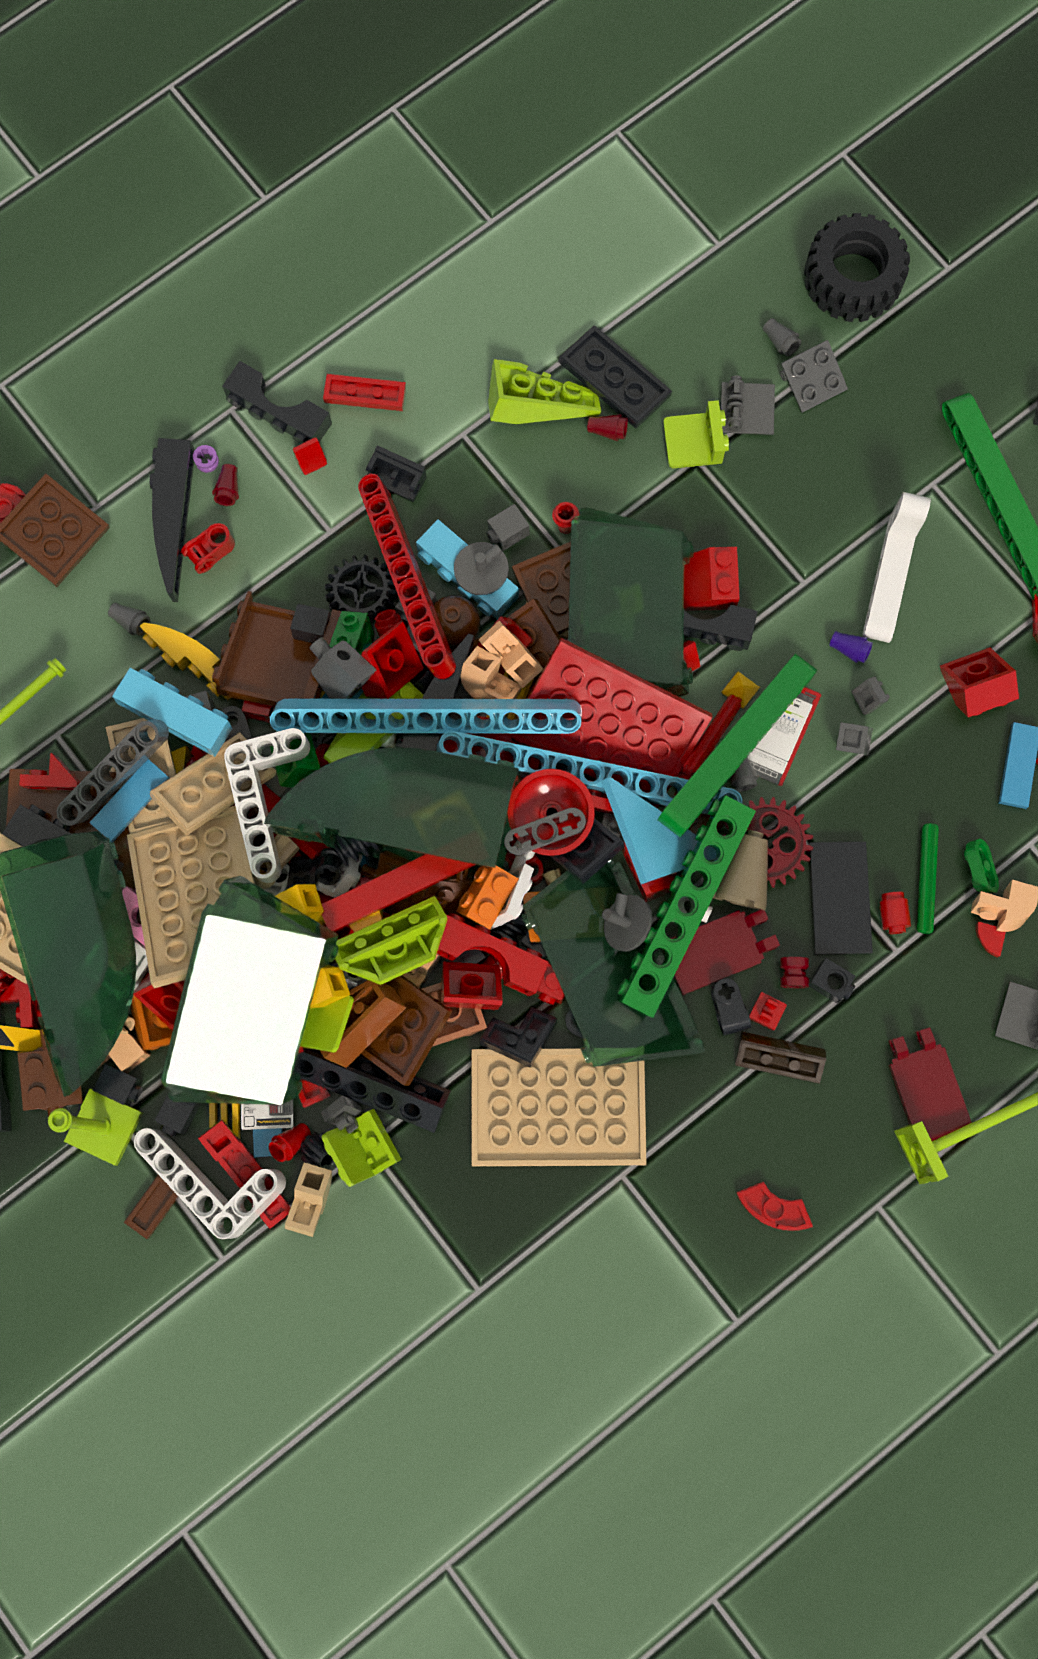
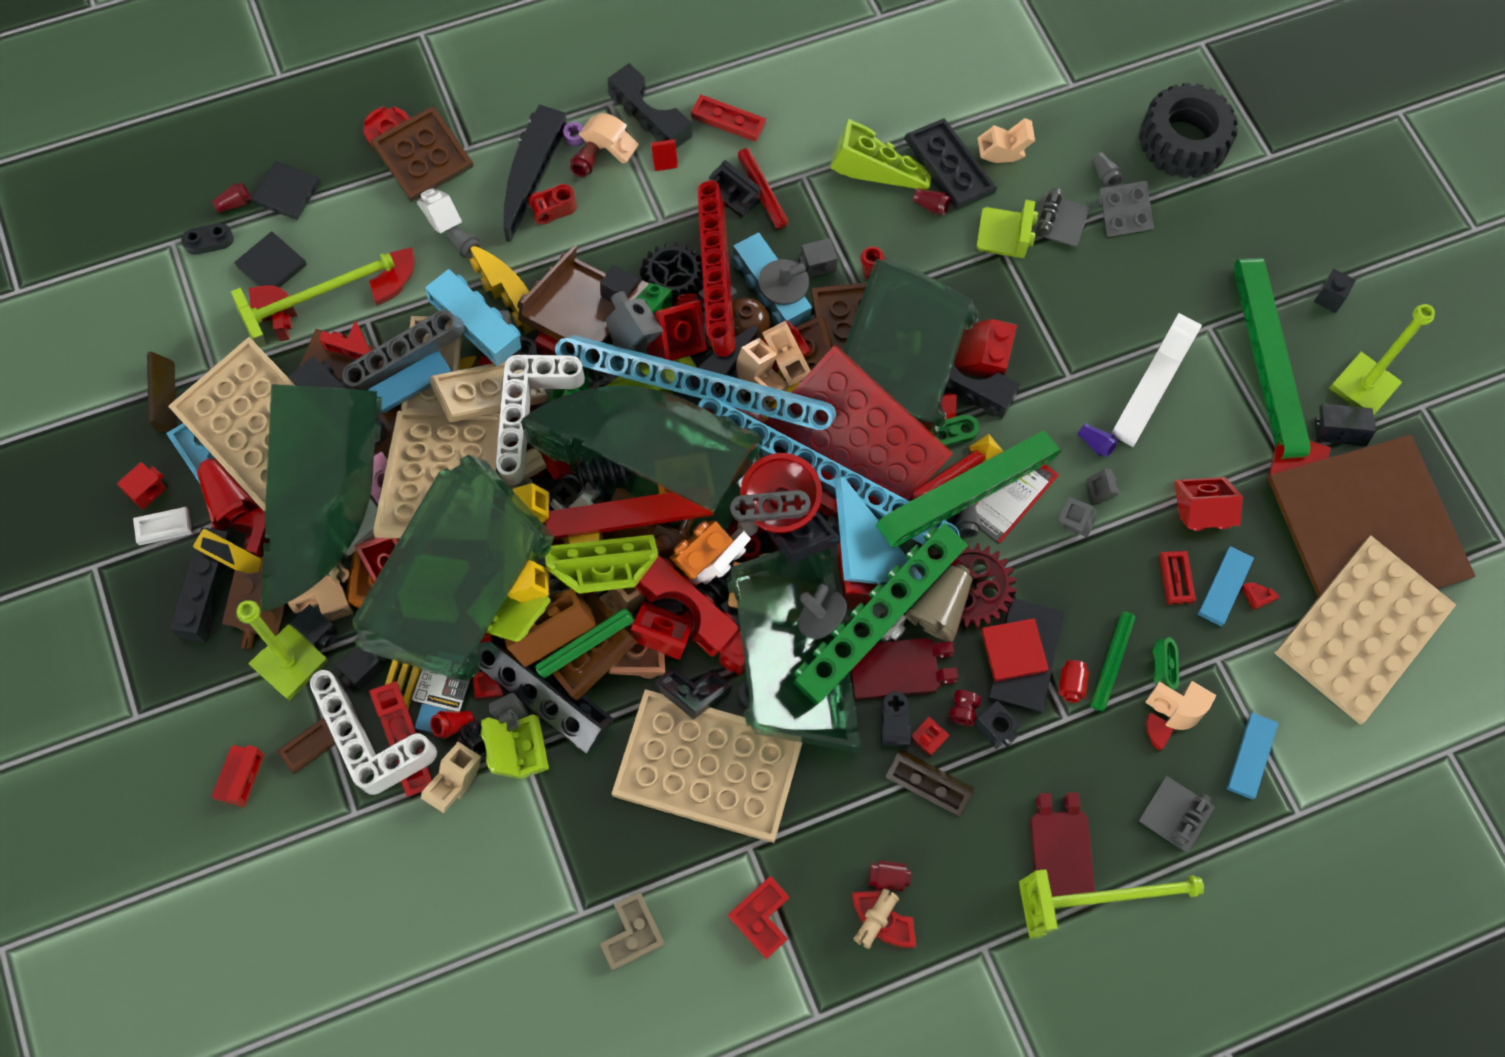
camera: 10 degrees right, 10 degrees down
none -> red panel [212,745,265,808]
none -> red tile [369,247,415,306]
none -> white slope [416,188,462,233]
none -> green axle [535,608,634,678]
none -> light nougat brick [579,113,639,164]
none -> dark tan plate [600,891,665,972]
none -> red plate [728,876,790,960]
none -> red axle [738,148,788,230]
none -> tan pin [853,889,899,949]
none -> dark red brick [869,860,911,892]
none -> green plate [930,415,979,448]
none -> light nougat brick [978,118,1035,163]
none -> red tile [981,618,1049,682]
none -> red tile [1159,551,1196,605]

